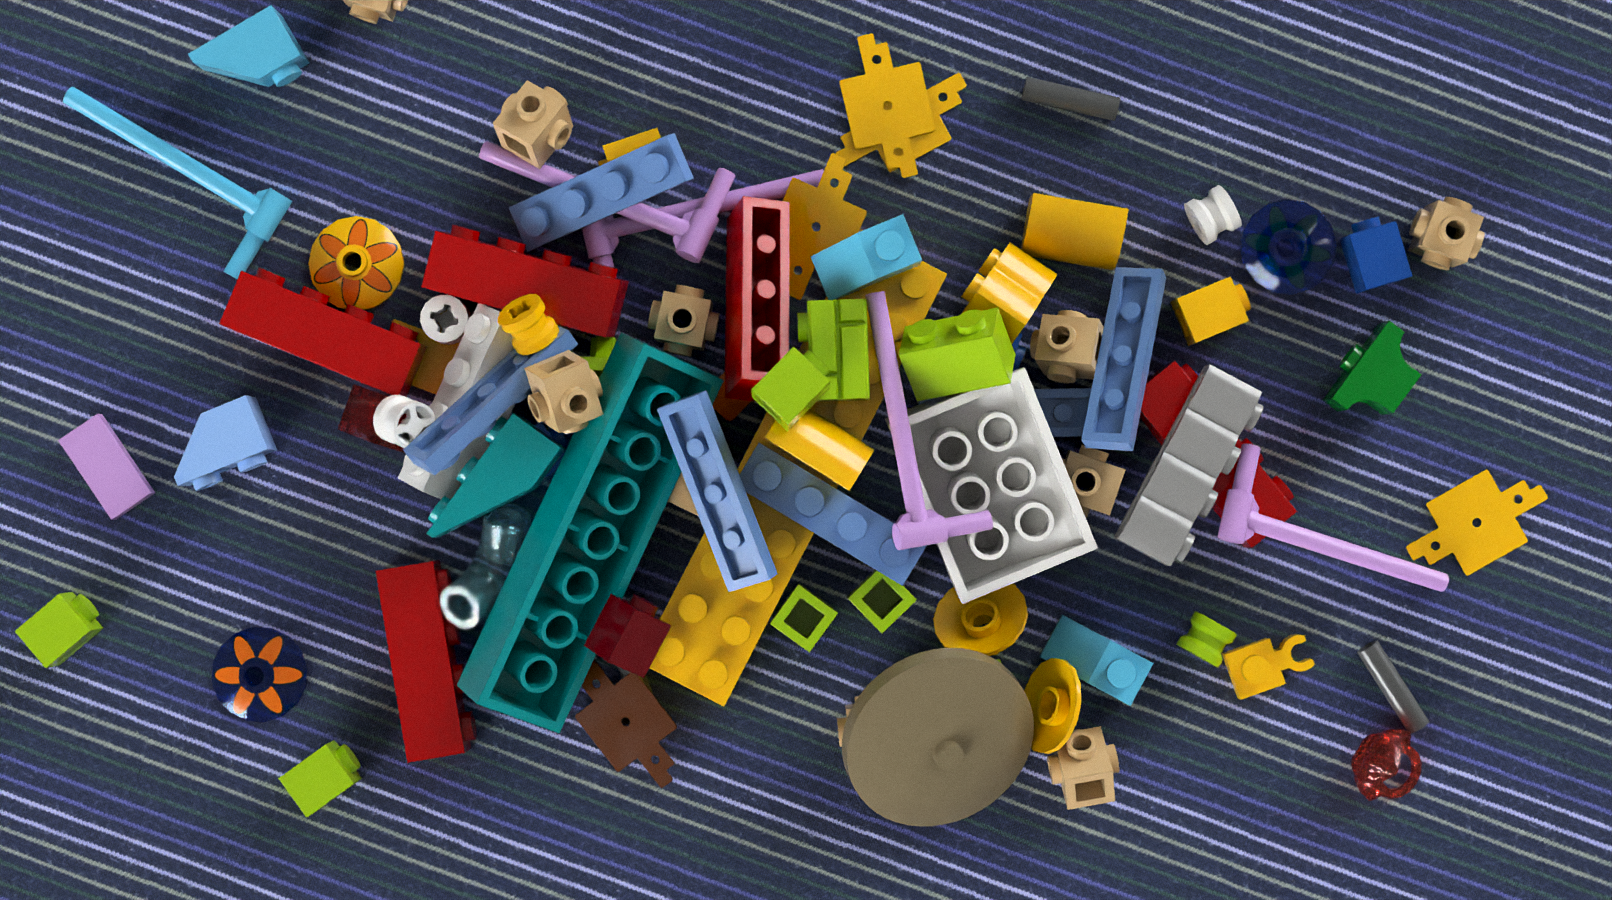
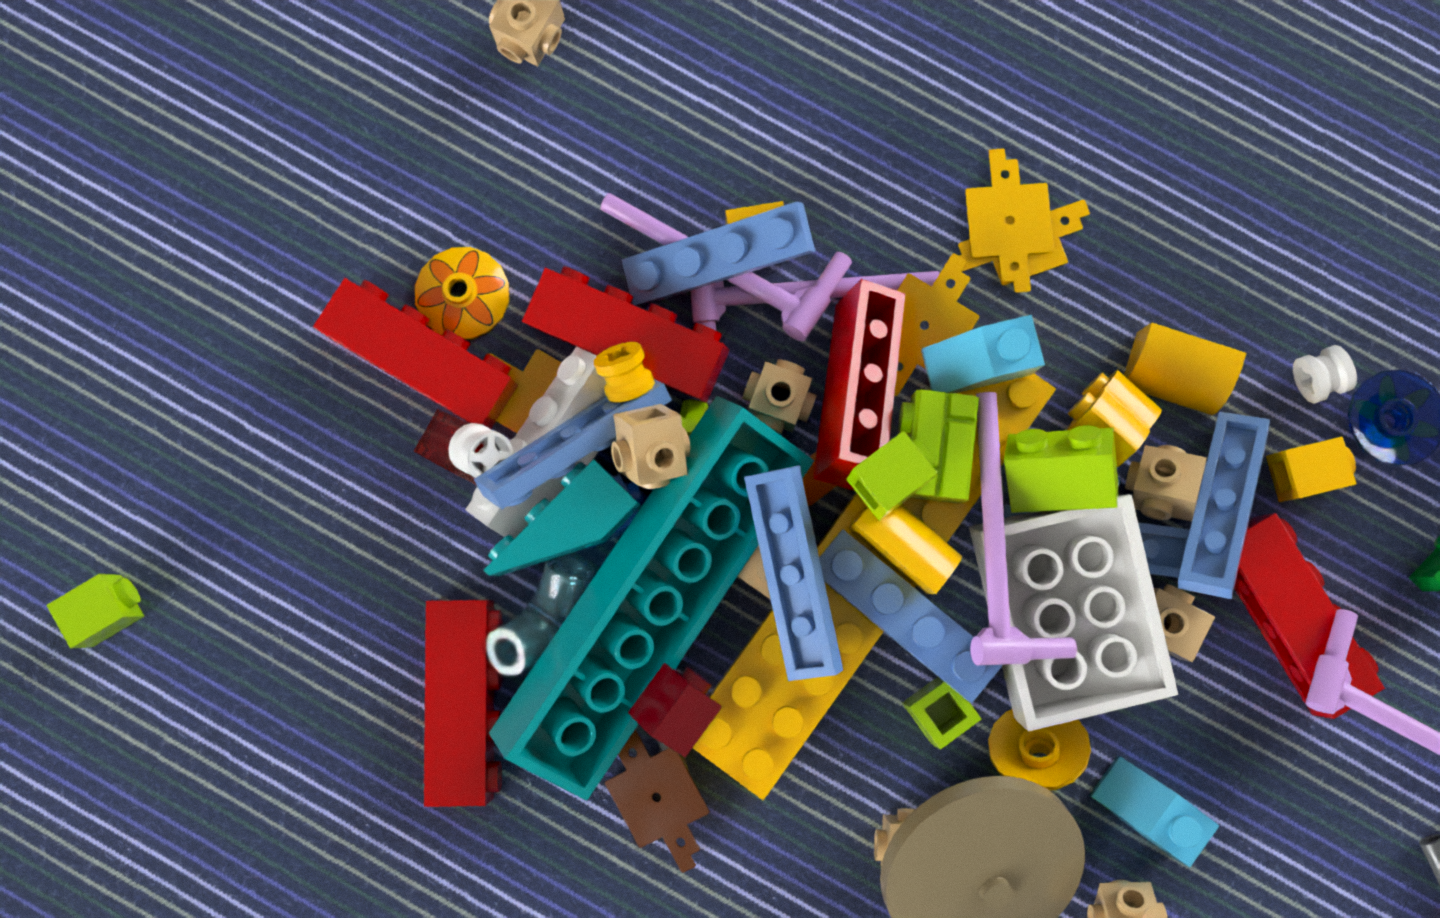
camera: 10 degrees right, 5 degrees down
lavender tile [58,414,155,520] -> none
medium azure bar [63,87,292,279] -> none
light blue slope [174,395,277,491] -> none
medium azure slope [188,5,310,87] -> none
clear blue dish [212,627,308,722] -> none
lime brick [278,740,362,818] -> none
white wheel [420,295,472,345] -> none
tan brick [493,80,573,169] -> none
lime brick [770,583,838,653] -> none
dark grey piece [1021,77,1120,121] -> none
yellow dish [1024,658,1081,754] -> none
light grey brick [1114,364,1264,566] -> none
lime wheel [1176,611,1237,668] -> none
yellow plate [1222,634,1315,700] -> none

